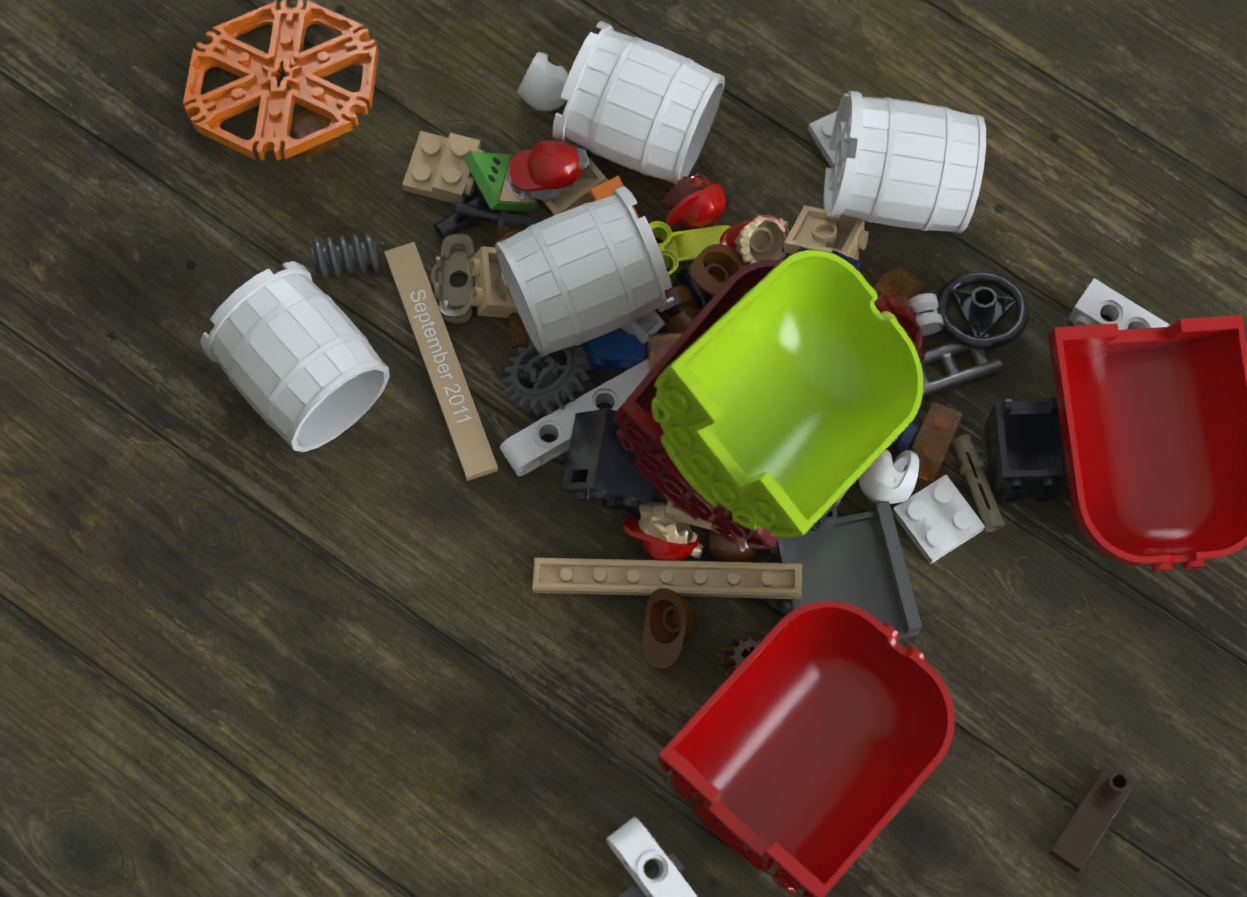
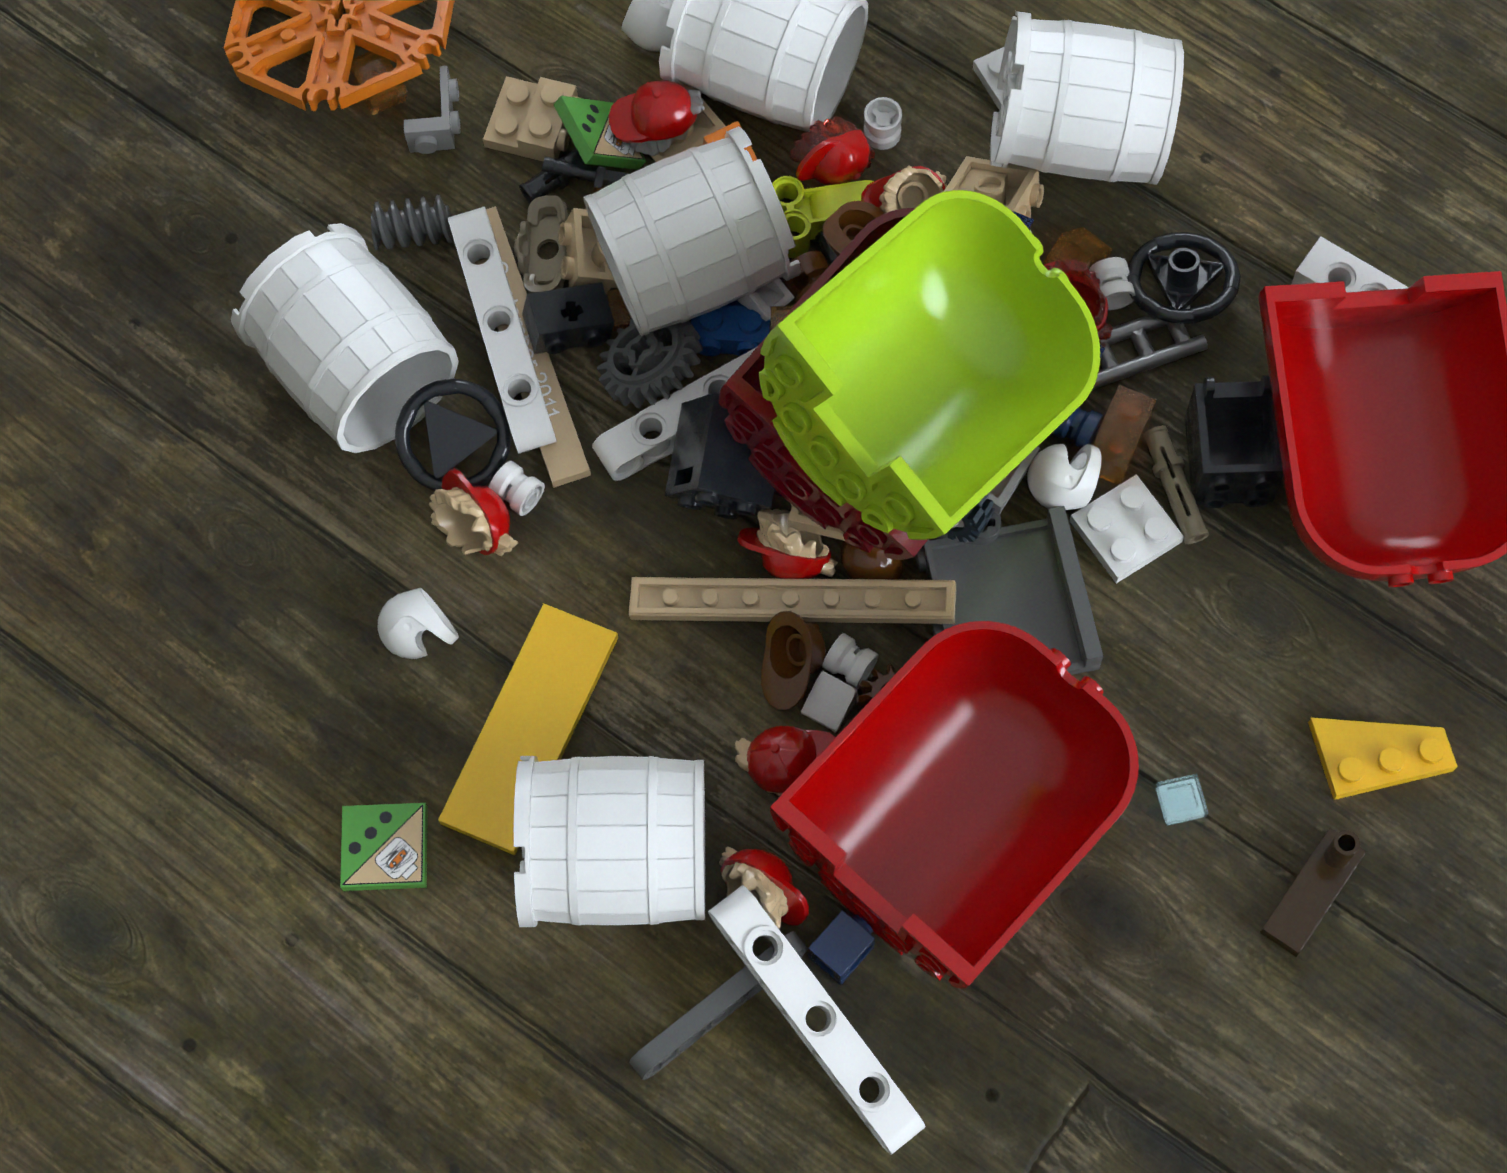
camera: 10 degrees right, 0 degrees up
none -> tile [340,803,428,891]
none -> white helmet [378,588,459,659]
none -> black piece [395,378,512,491]
none -> light grey bracket [404,66,461,154]
none -> tan hair [429,468,518,556]
none -> yellow tile [438,603,618,855]
none -> white beam [448,206,557,454]
none -> white wheel [489,461,545,516]
none -> white piece [514,756,705,927]
none -> black brick [522,282,615,354]
none -> hair [719,847,809,929]
none -> red hair [735,726,836,796]
none -> white slope [801,671,857,733]
none -> dark blue brick [808,910,875,986]
none -> white wheel [822,633,879,689]
none -> white wheel [864,97,902,150]
none -> clear light blue tile [1155,774,1208,826]
none -> yellow wing [1308,718,1457,800]

